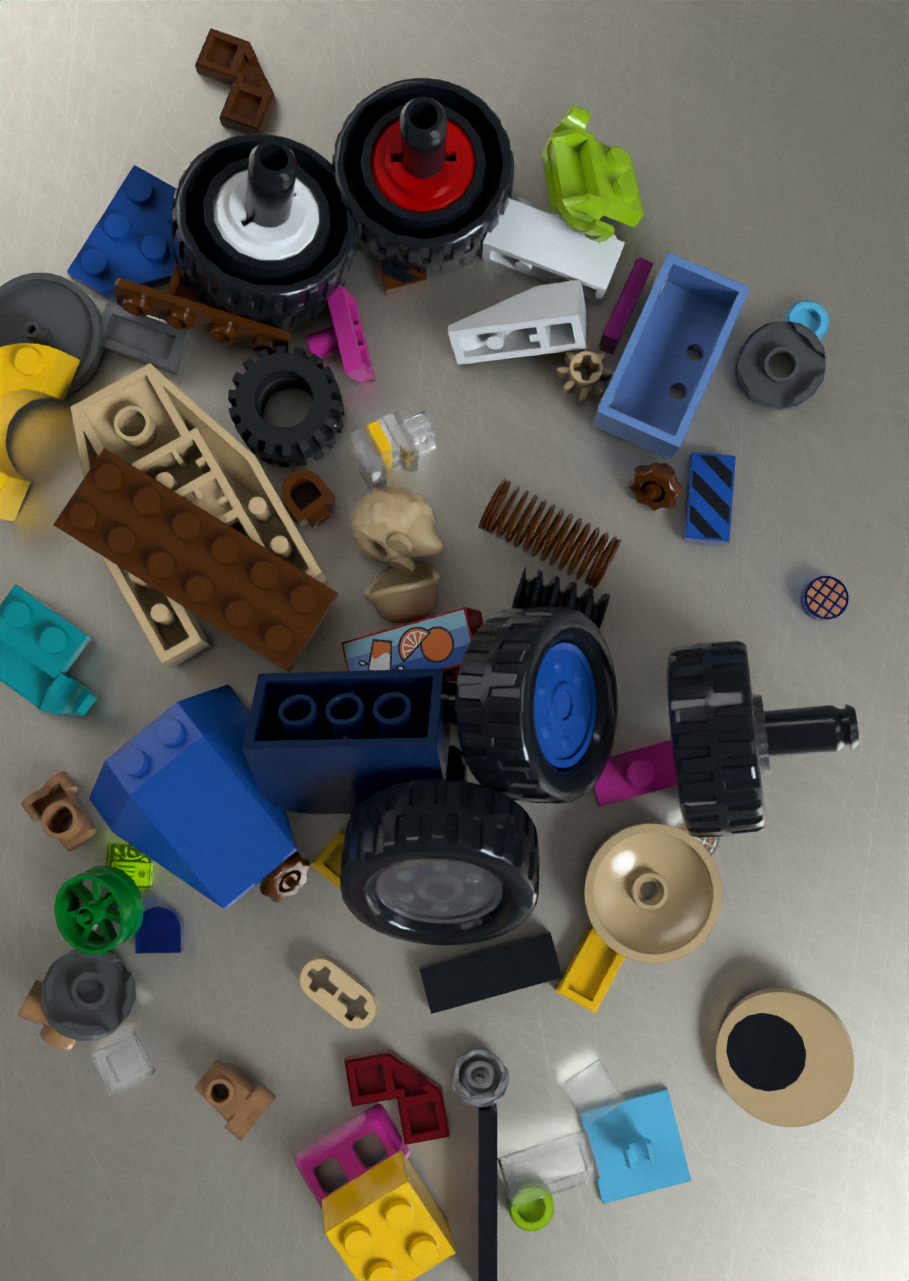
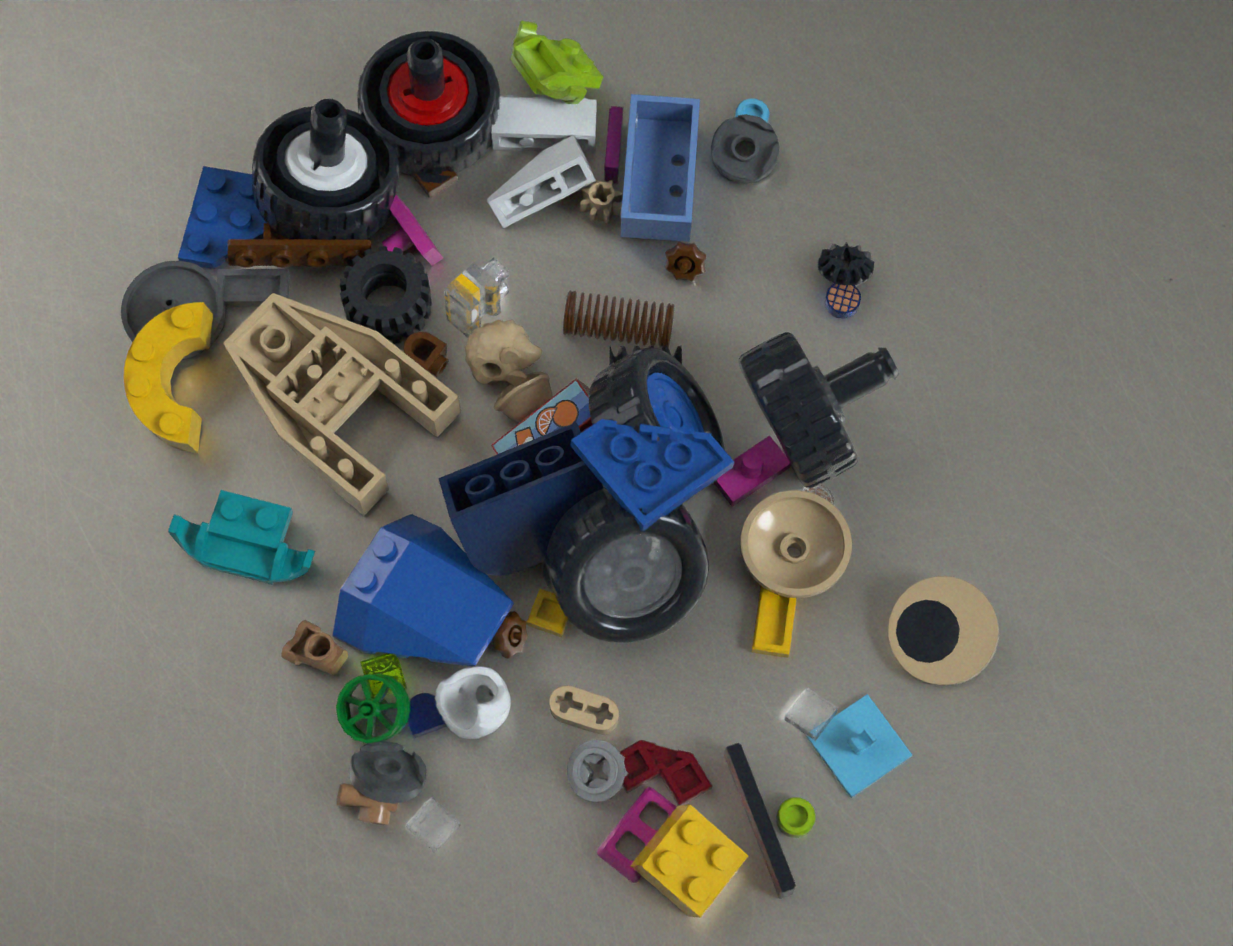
camera: 20 degrees left, 15 degrees down
reddish brown plate [53,448,339,673] -> none
medium nougat plate [194,1060,276,1141] -> none
reddish brown tile [195,28,276,134] -> none
black tile [419,931,563,1014] -> none
light grey plate [451,1049,509,1108] -> none
clear tile [497,1130,601,1207] -> none
blue tile [683,452,736,544] -> none
none -> white piece [435,666,511,739]
none -> light grey gear [567,740,628,802]
none -> blue plate [571,419,734,532]
none -> black gear [818,242,875,286]

